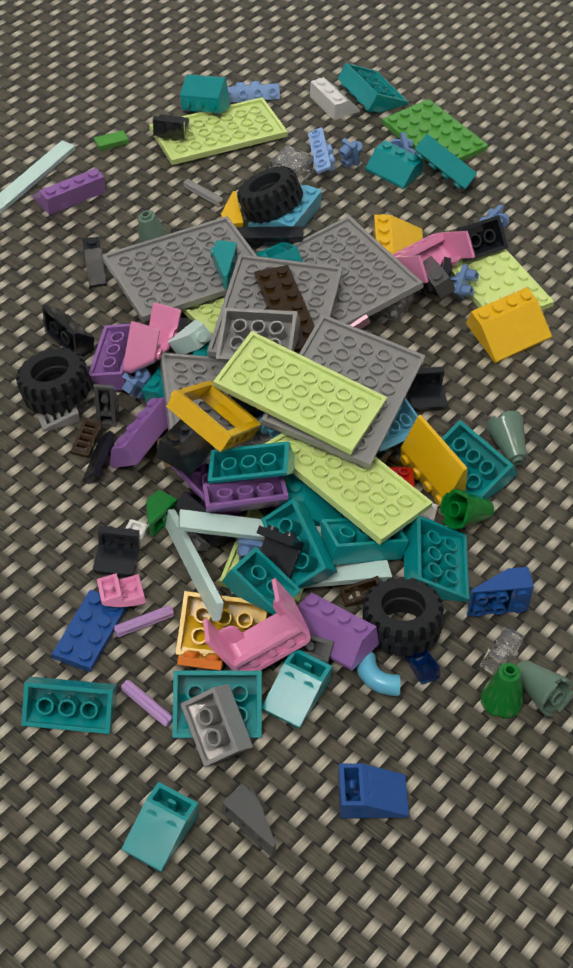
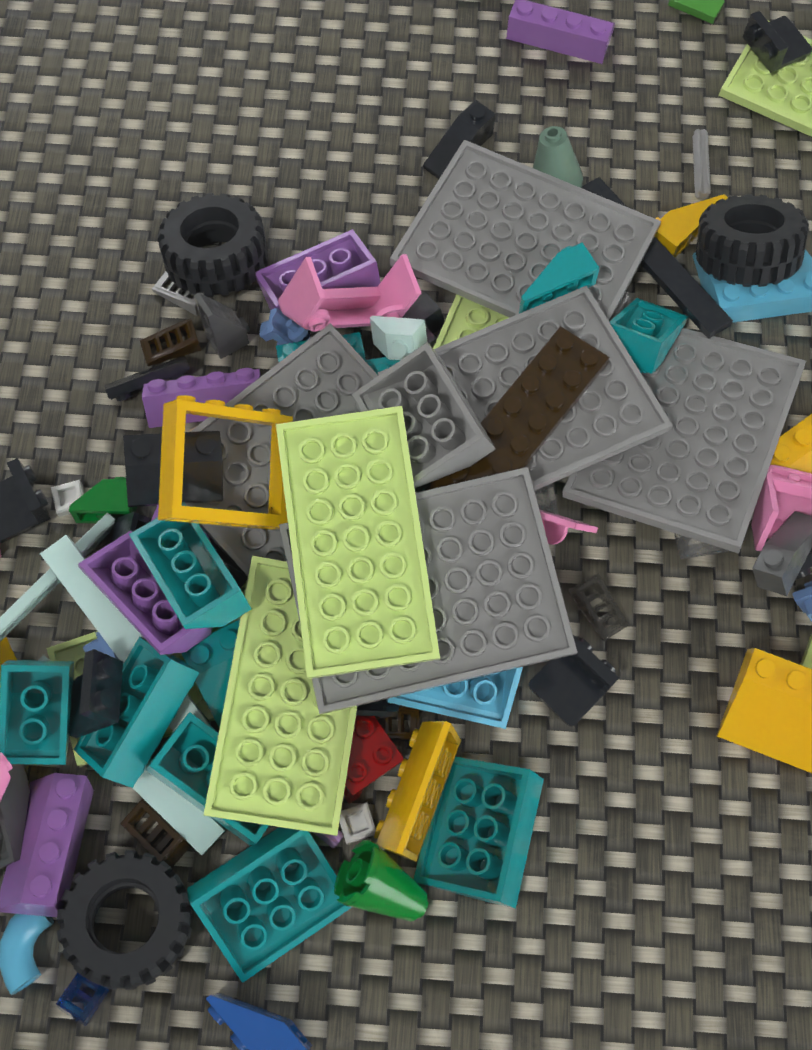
camera: 55 degrees right, 20 degrees up
black slope [42,304,95,357] -> none
sand green cone [486,411,526,465] -> none

